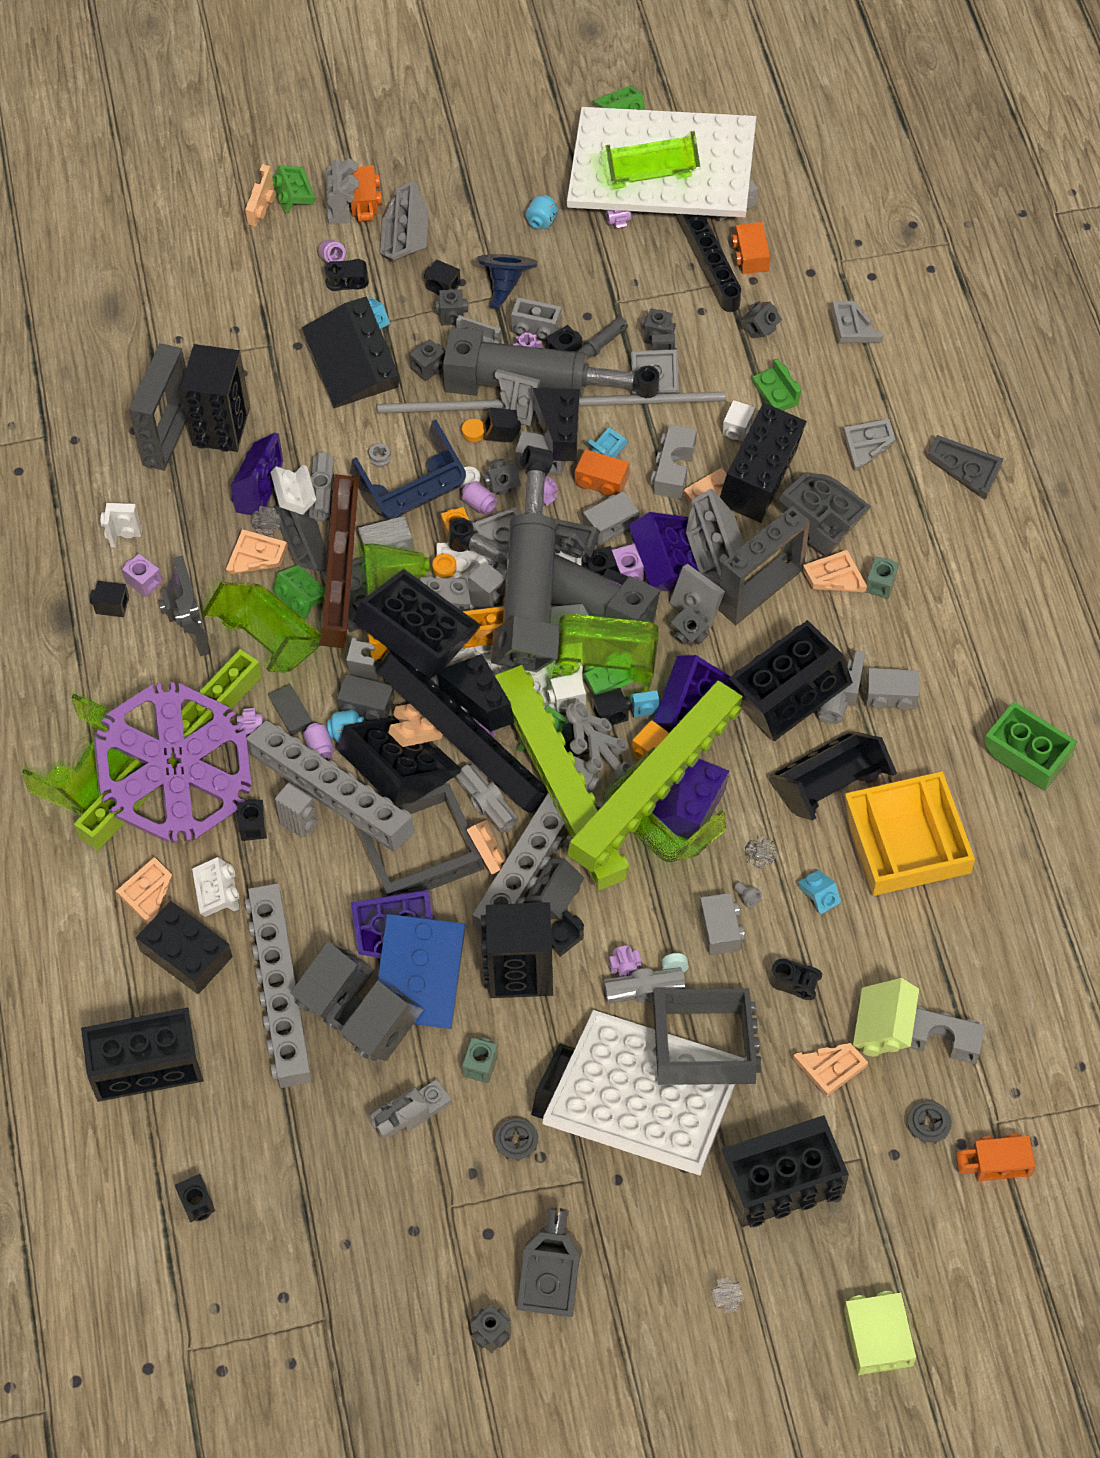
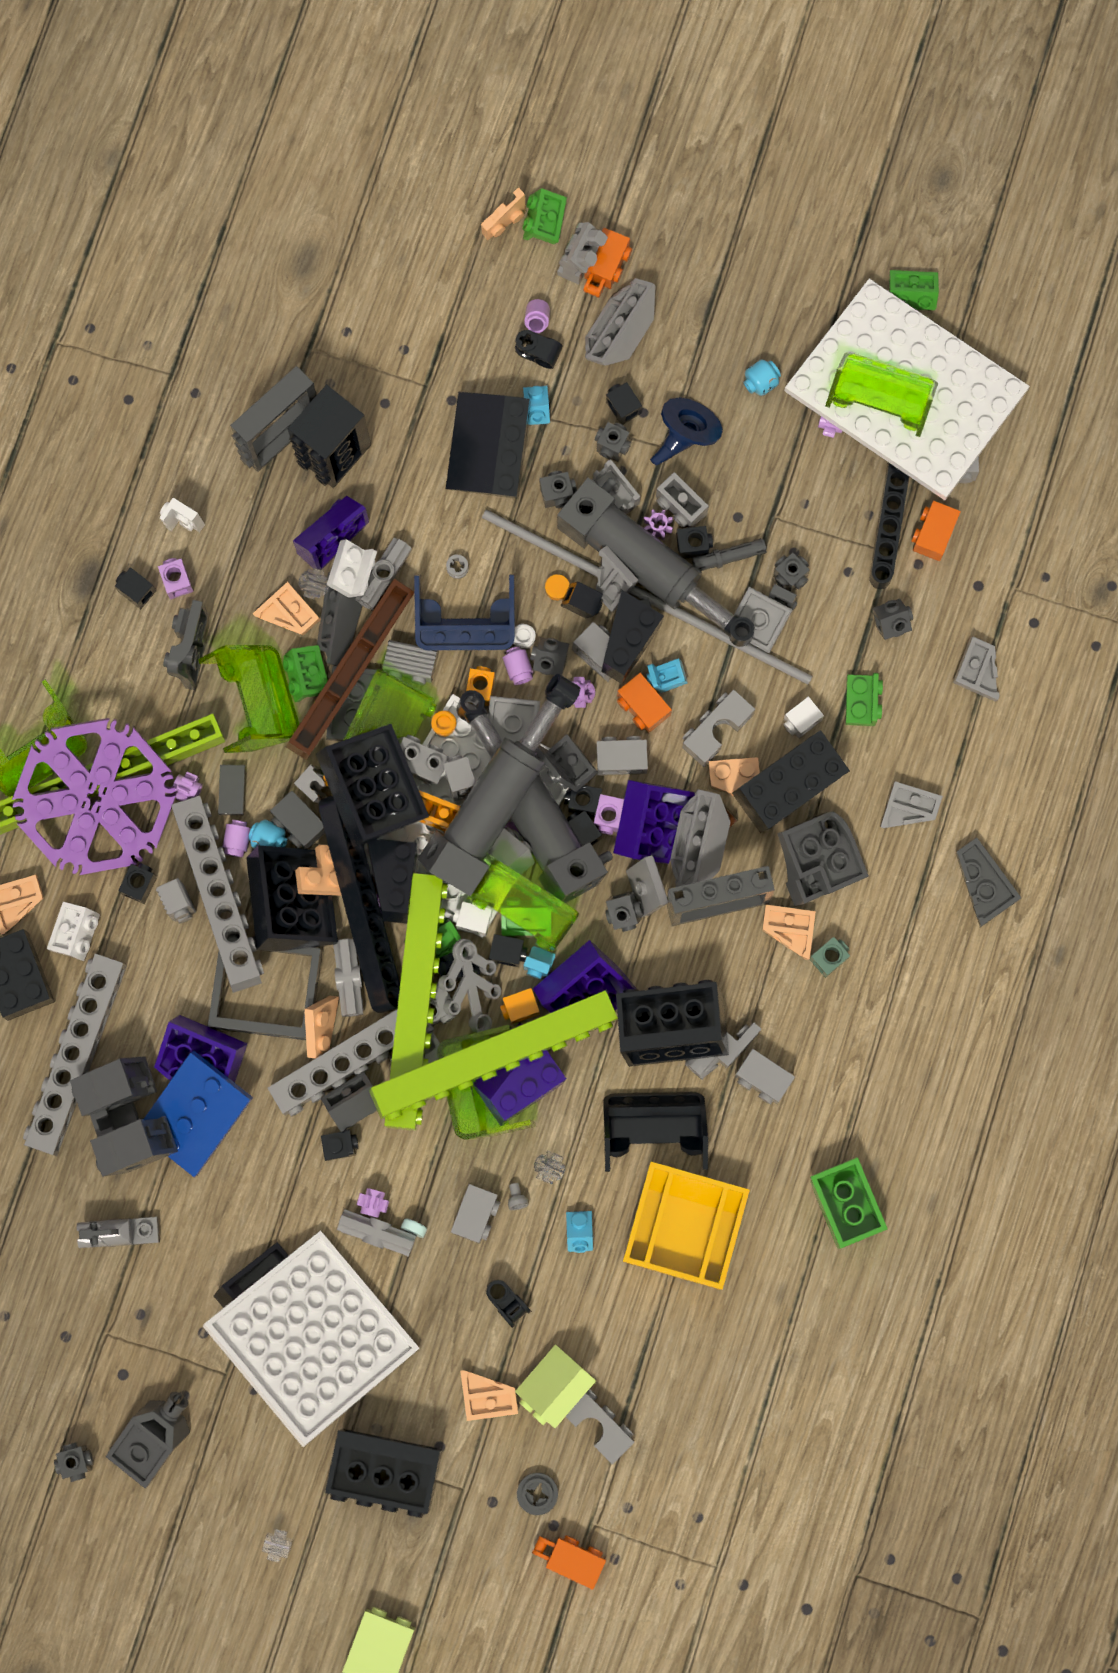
camera: 30 degrees right, 20 degrees up
sand green brick [462,1038,498,1083] -> none
black brick [481,902,553,998] -> none
dark grey gear [495,1118,538,1161] -> none
dark grey window [653,988,761,1085] -> none

